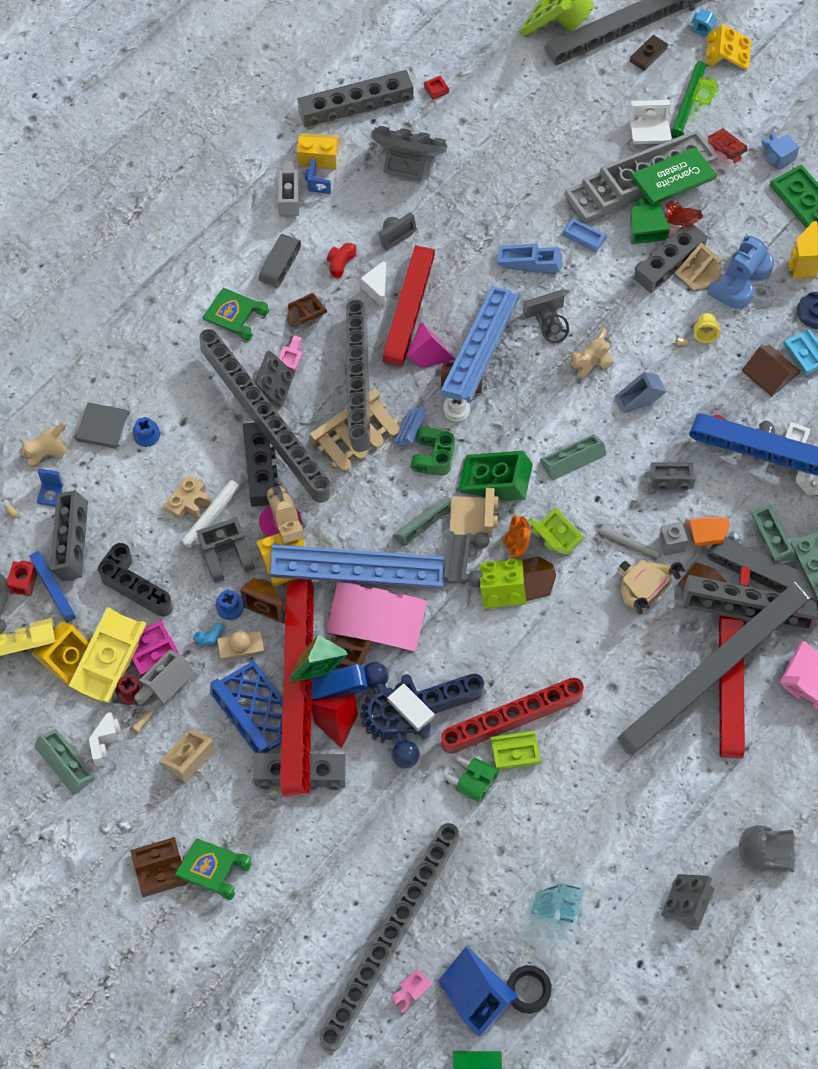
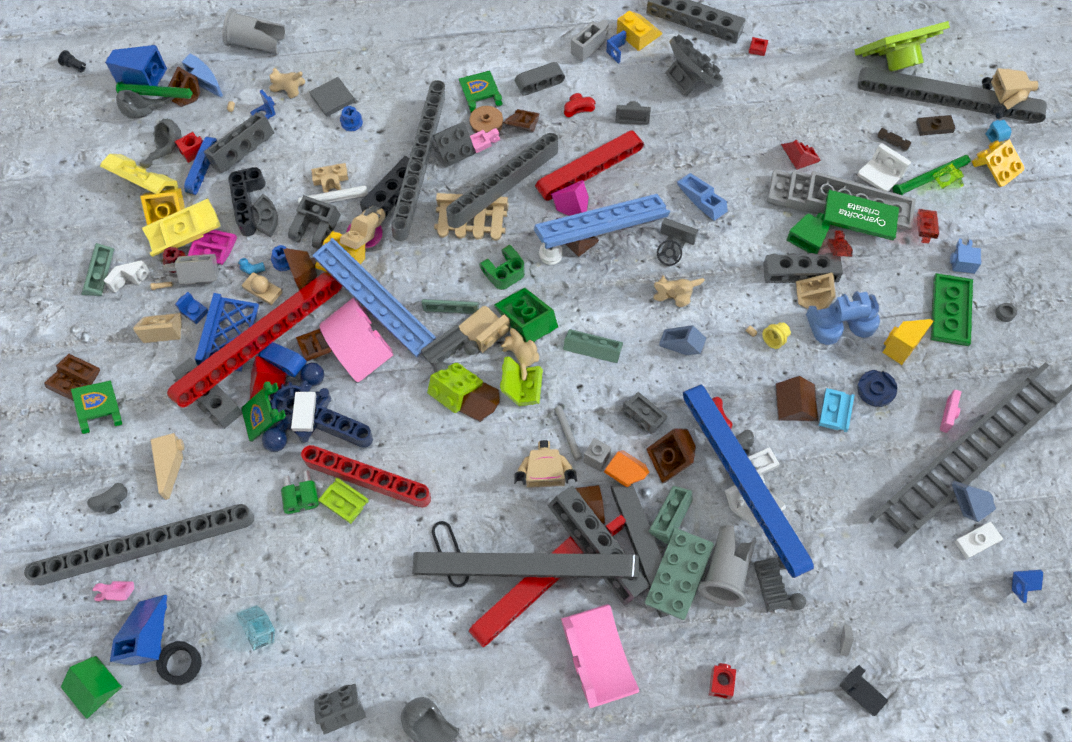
camera: 45 degrees right, 0 degrees up
slope [290,635,348,683] -> none
white slope [361,262,386,307] -> none
medium blue tile [394,406,427,446] -> none
orange dish [502,516,530,558] -> none
medium blue tile [562,218,607,253] -> none
none -> dark grey piece [87,483,128,514]
none -> tan slope [150,433,185,500]
none -> blue bracket [175,292,208,324]
none -> green flag [241,382,285,442]
none -> dark grey tile [252,194,278,237]
none -> black piece [432,521,469,587]
none -> medium nougat plate [469,106,503,133]
none -> tan animal [501,328,539,381]
none -> reddish brown slope [646,428,696,483]
none -> red slope [781,140,821,170]
none -> dark brown axle [877,128,912,151]

